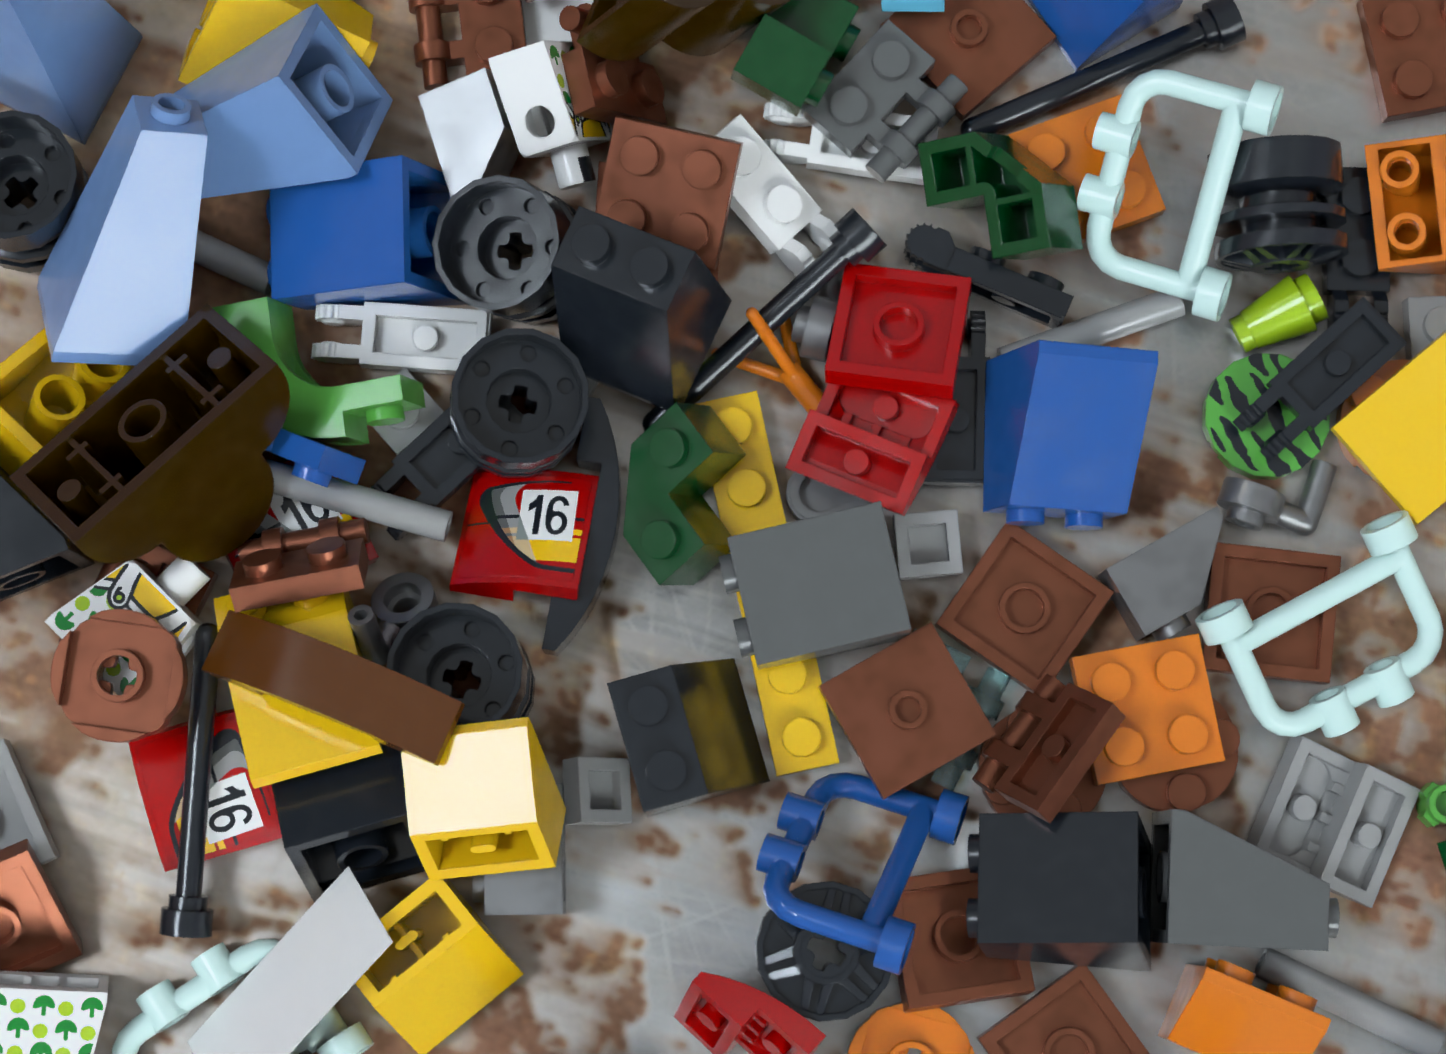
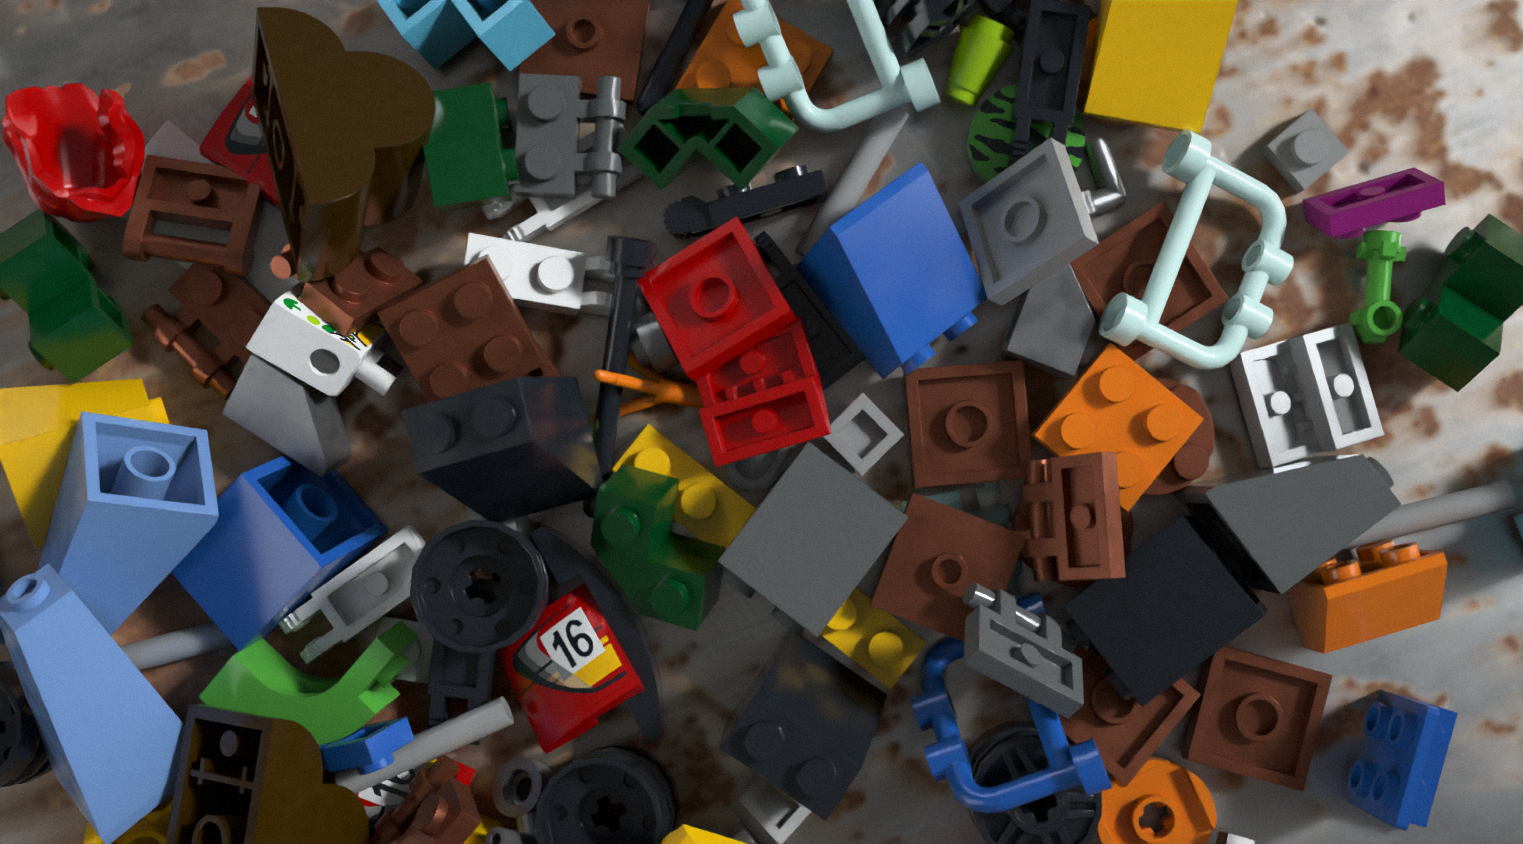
camera: 30 degrees left, 5 degrees up
black wheel [432,175,577,325] -> none
none -> light grey plate [958,138,1099,306]
none -> dark grey plate [963,582,1084,718]

